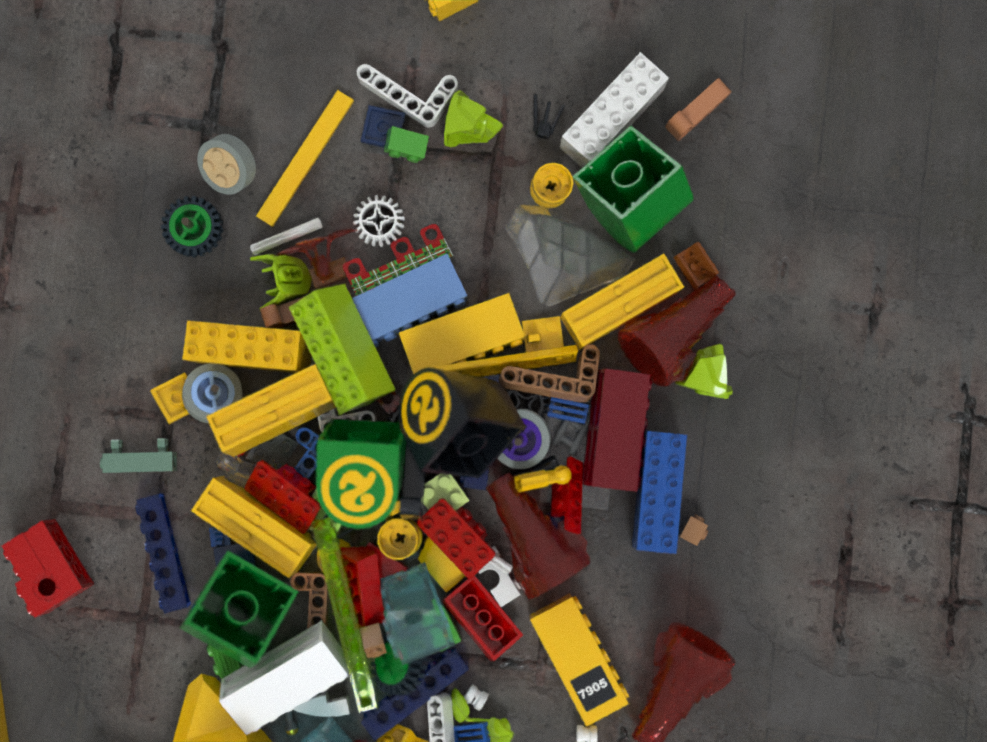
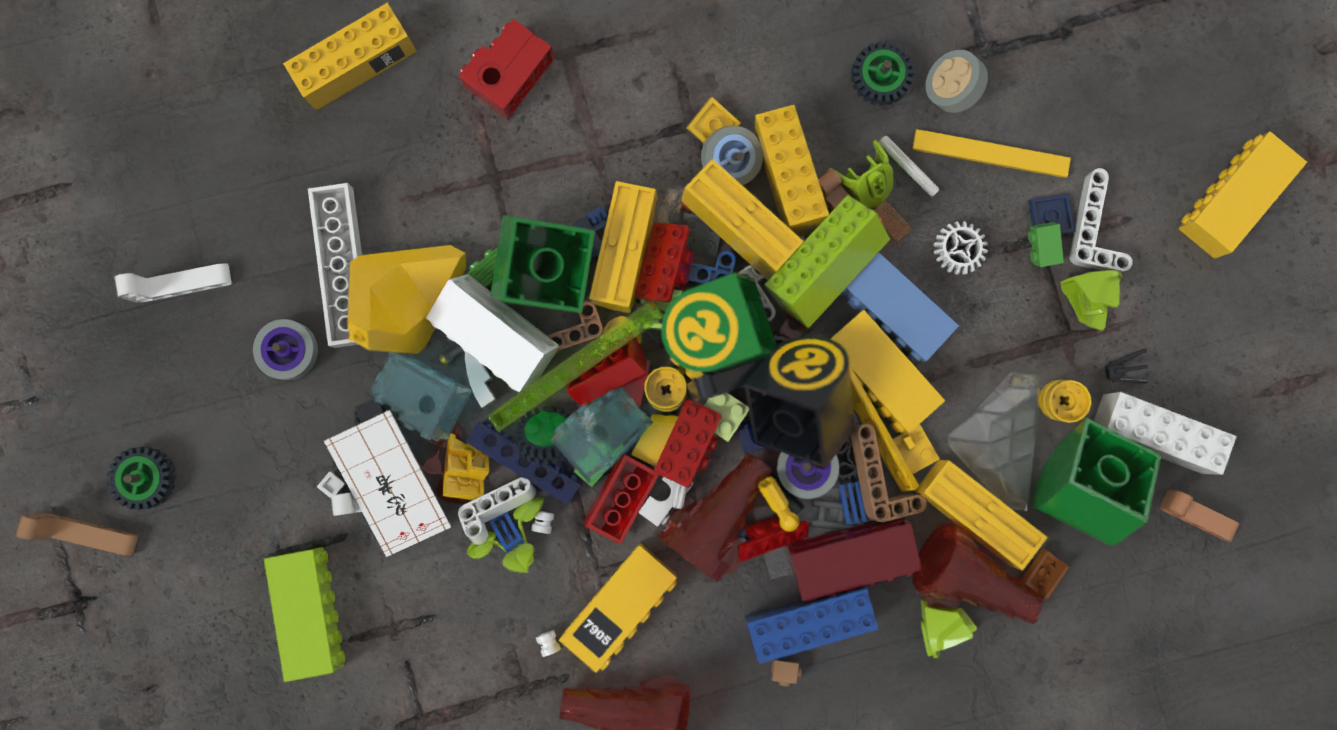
camera: 65 degrees right, 0 degrees up
sand green brick [100,438,177,473] -> none
clear blue brick [135,493,191,614] -> none
clear red plant [276,229,360,277] -> none
piece [343,224,453,296] -> none
medium nougat brick [359,623,387,658] -> none

